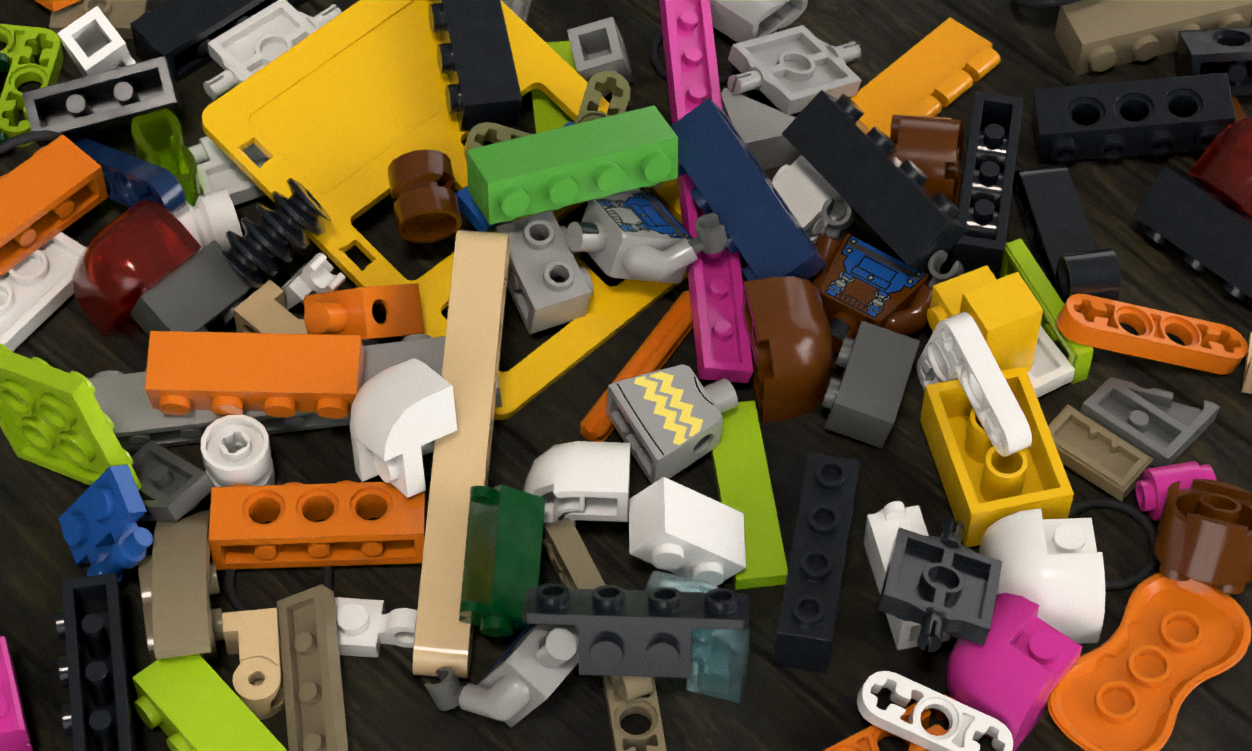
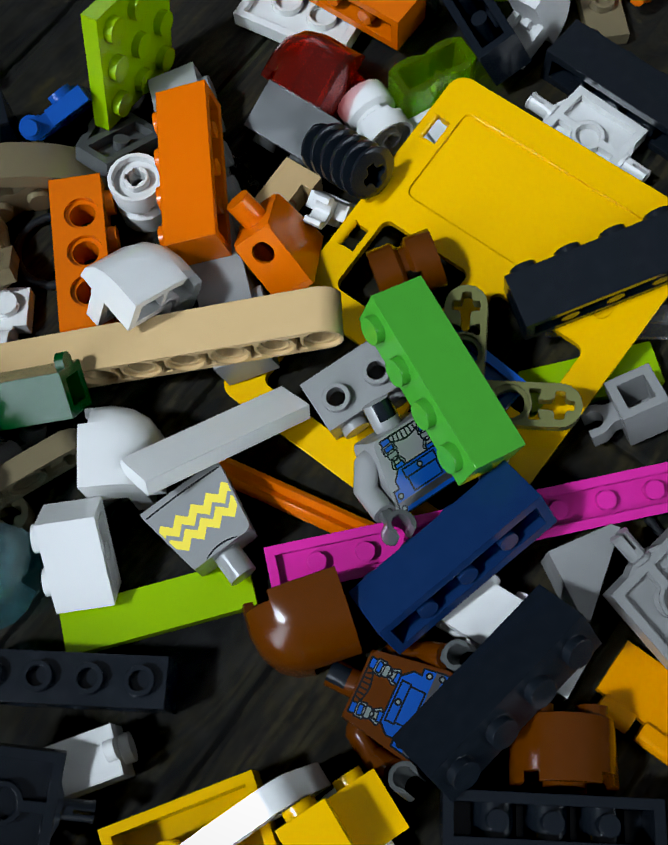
camera: 90 degrees right, 15 degrees up
dark blue beam [74,138,186,220] -> none
dark grey brick [821,321,920,449] -> none
none -> white tile [120,386,310,496]

